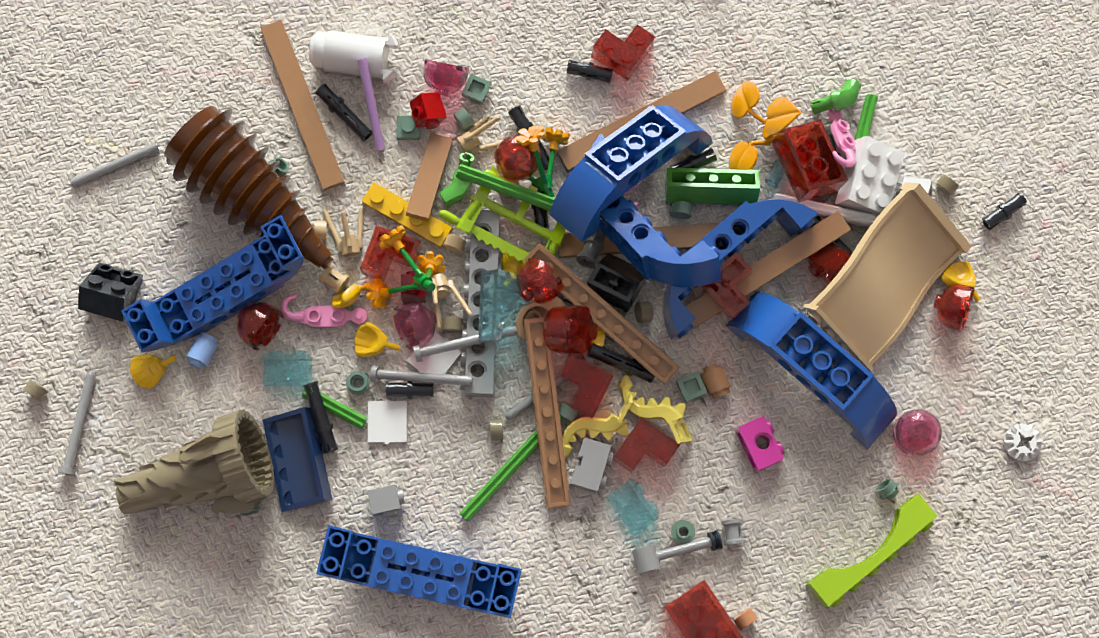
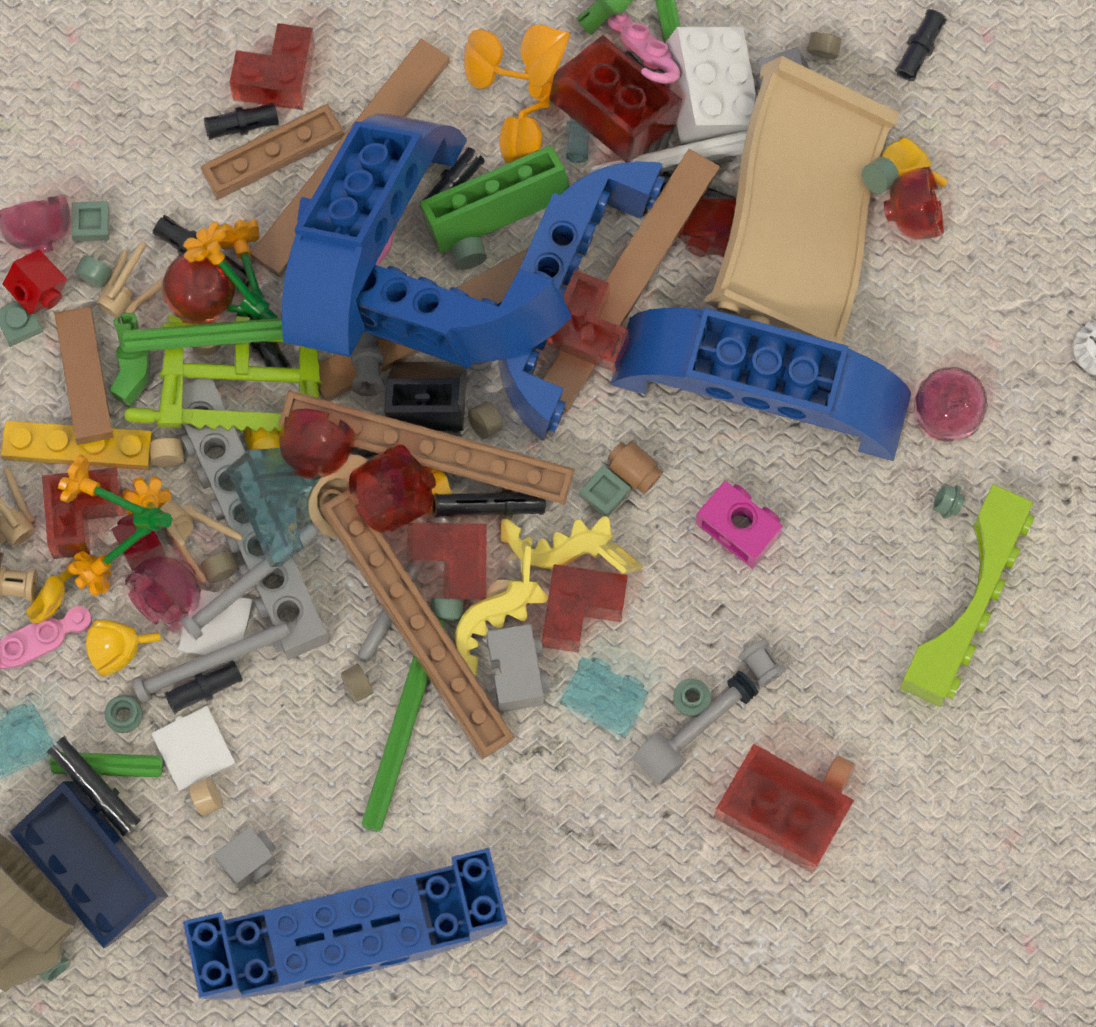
camera: 20 degrees left, 5 degrees down
none -> tan piece [189,777,223,816]
none -> medium nougat tile [200,103,344,200]
none -> sand green piece [862,157,899,194]

